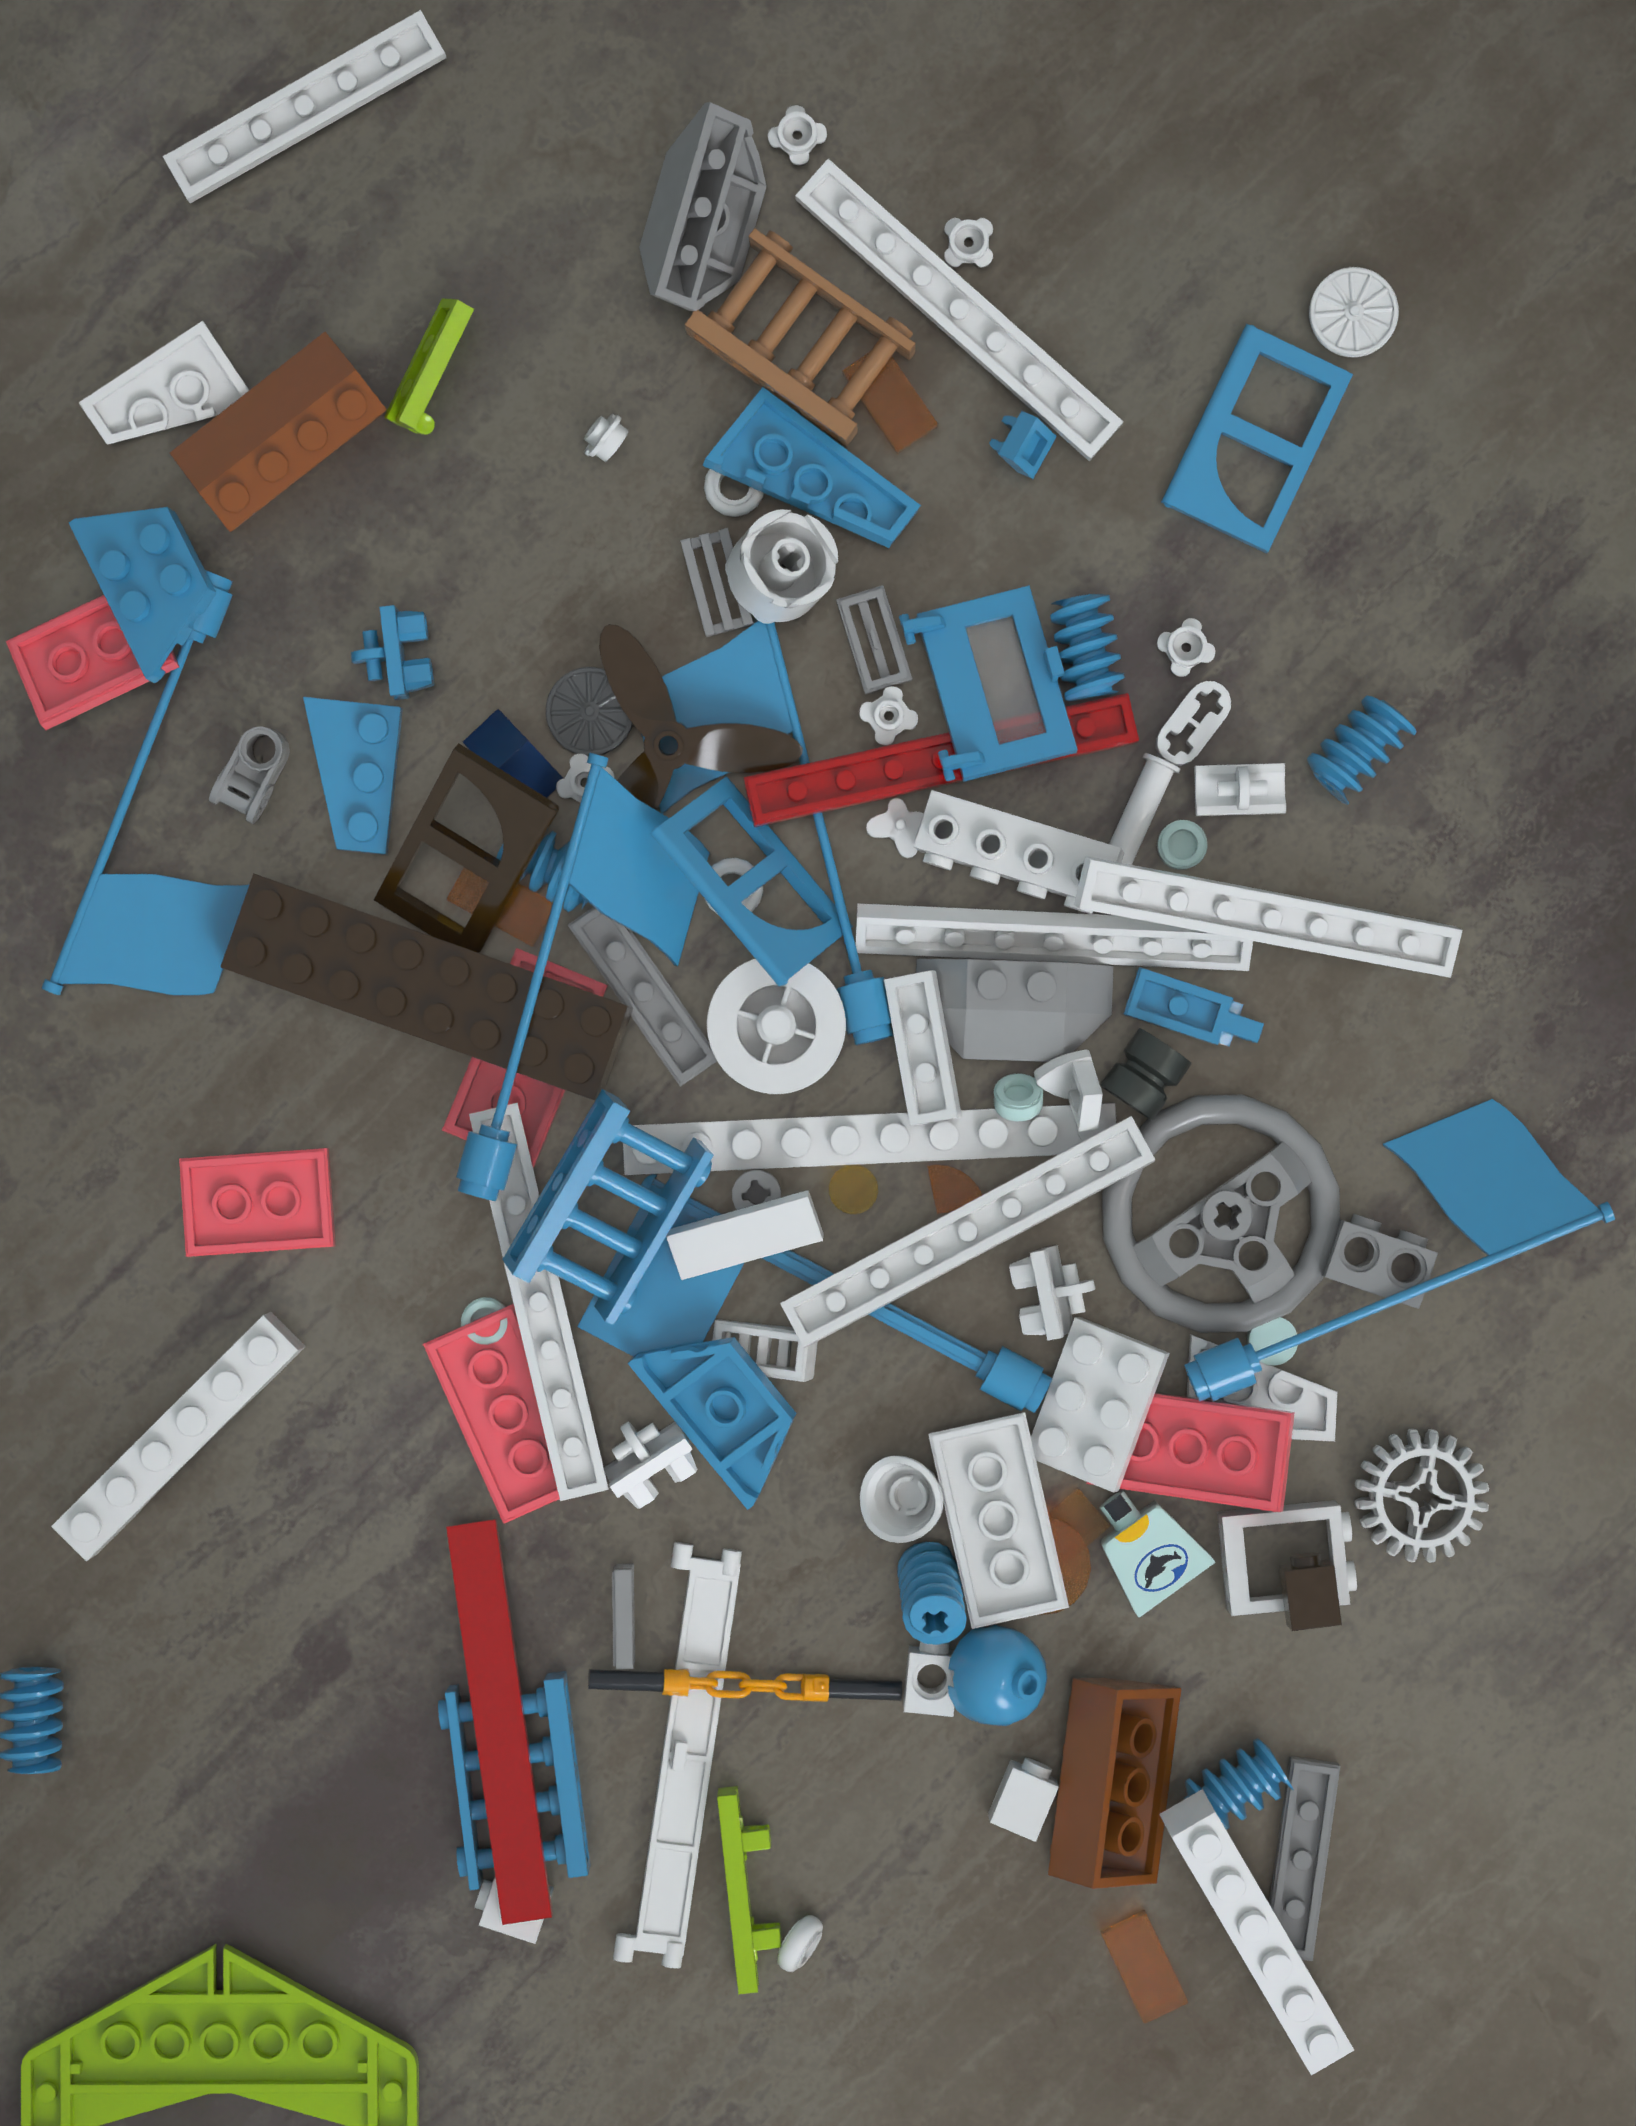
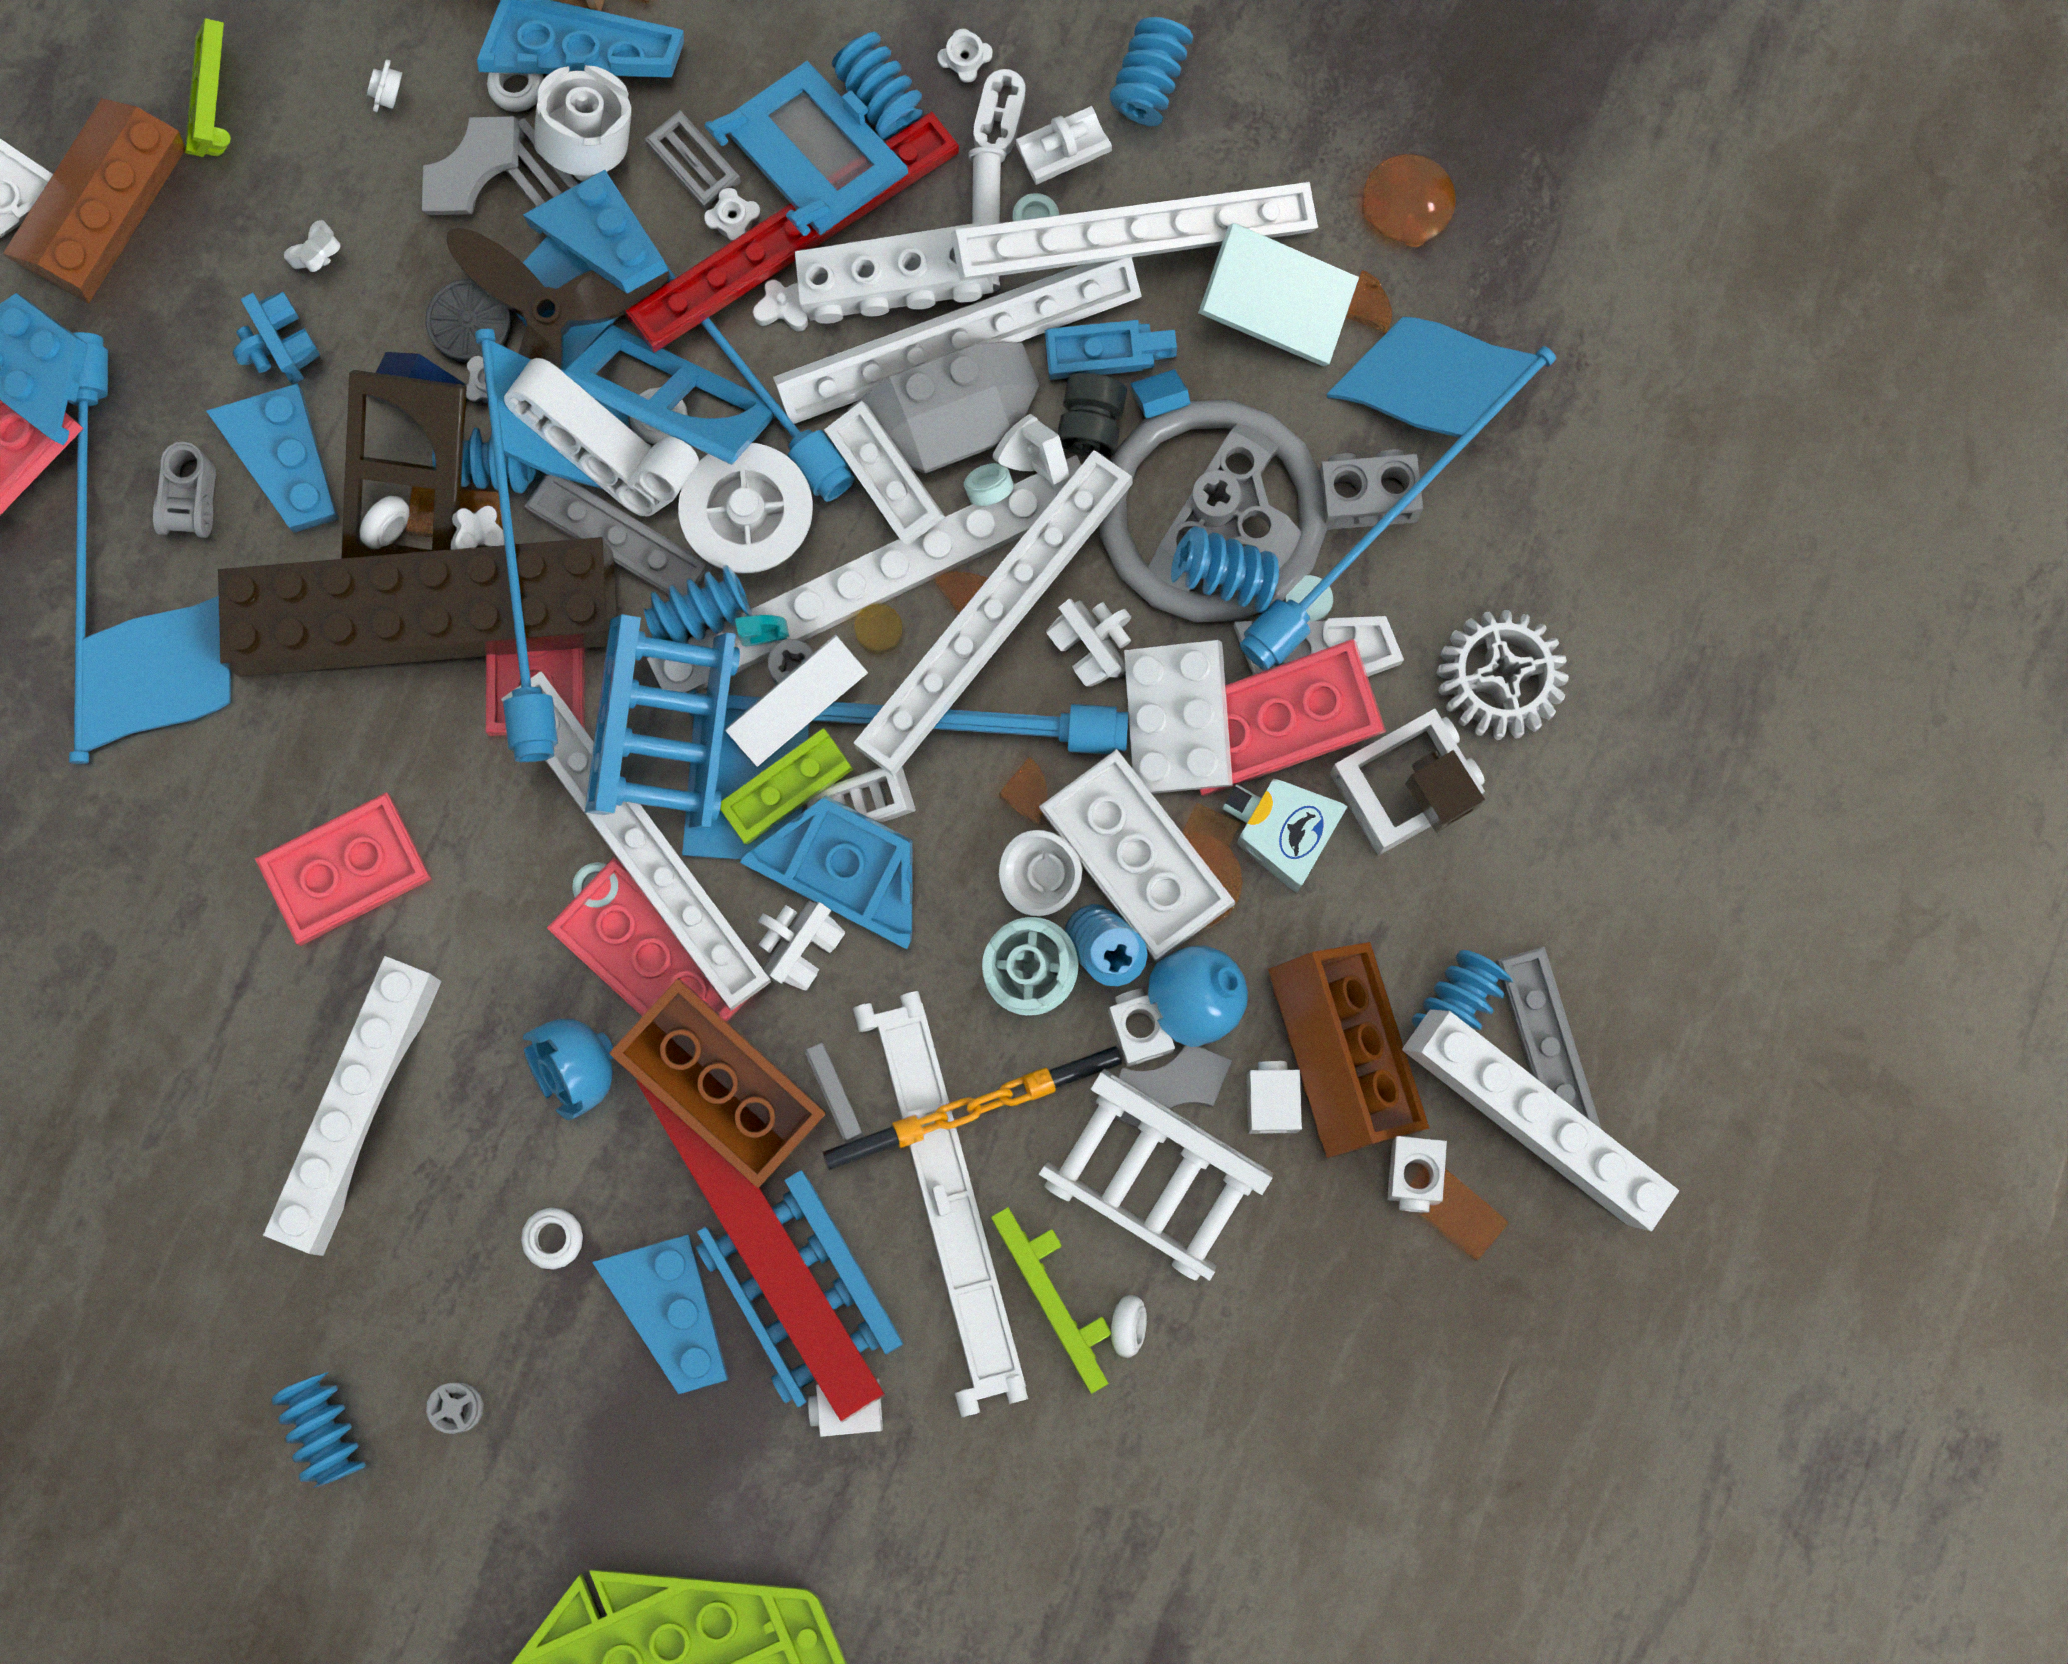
camera: 30 degrees left, 10 degrees down
none -> white piece [284,220,341,272]
none -> white piece [360,496,409,549]
none -> light grey tile [422,116,519,215]
none -> light grey wheel [426,1382,484,1434]
none -> white piece [451,506,505,550]
none -> white beam [504,358,699,517]
none -> white piece [521,1207,583,1270]
none -> dark azure wing [523,170,669,294]
none -> dark azure cylinder [523,1019,614,1121]
none -> dark azure wing [592,1234,729,1394]
none -> dark orange slope [609,978,826,1188]
none -> dark azure piece [644,565,753,644]
none -> lime hinge [720,728,853,845]
none -> teal tile [735,615,790,647]
none -> light aqua cone [982,917,1078,1015]
none -> clear orange tile [999,757,1047,826]
none -> white fence [1039,1069,1273,1281]
none -> light grey tile [1114,1045,1232,1129]
none -> dark azure tile [1130,369,1191,418]
none -> dark azure piece [1171,526,1279,613]
none -> light aqua tile [1198,223,1359,367]
none -> clear orange tile [1346,270,1392,333]
none -> clear orange dish [1362,154,1456,247]
none -> white brick [1387,1136,1447,1213]

